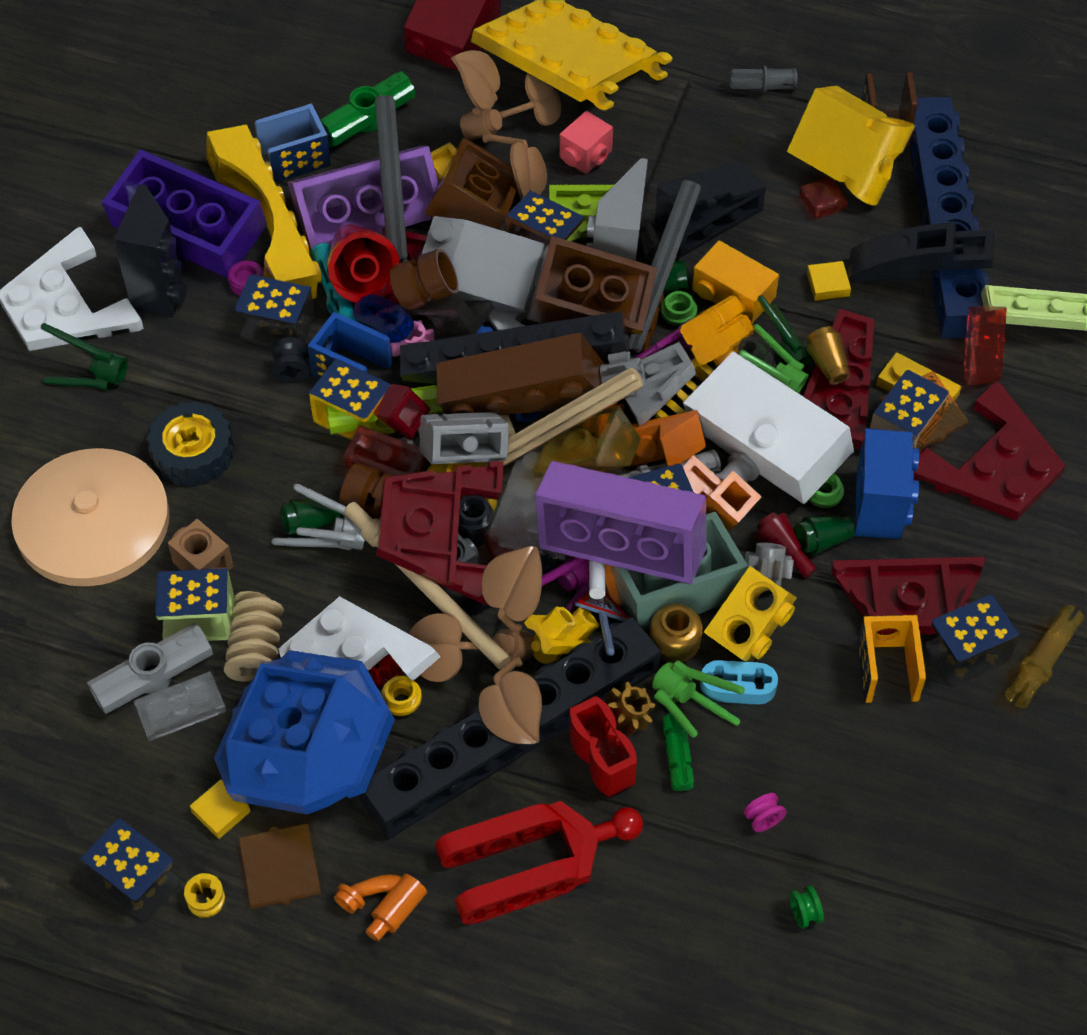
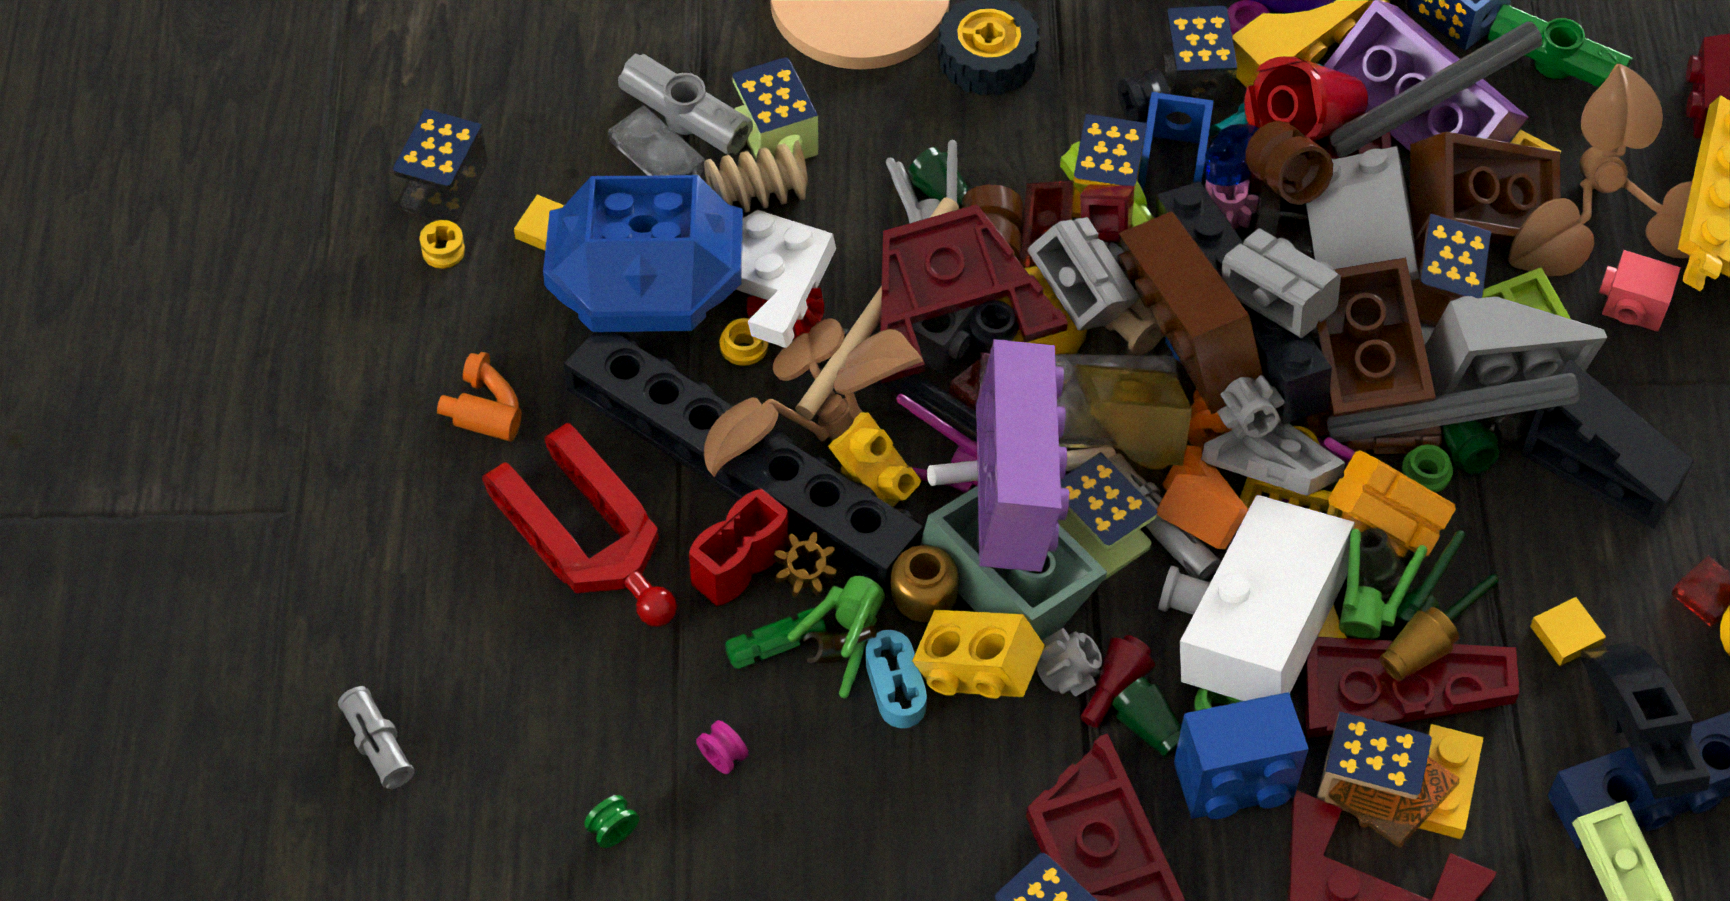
camera: 70 degrees right, 0 degrees up
medium nougat brick [168,519,234,571] -> none
clear orange piece [239,824,321,909] -> none
tan axle [485,368,643,467] -> none
sand blue piece [575,591,629,655] -> none
orange brick [683,455,762,532] -> none
light orange brick [692,240,779,324] -> none
light orange piece [857,615,926,703] -> none
clear red slope [964,306,1007,385] -> none
none -> dark brown hand [803,625,877,663]
none -> light grey brick [1222,228,1341,338]

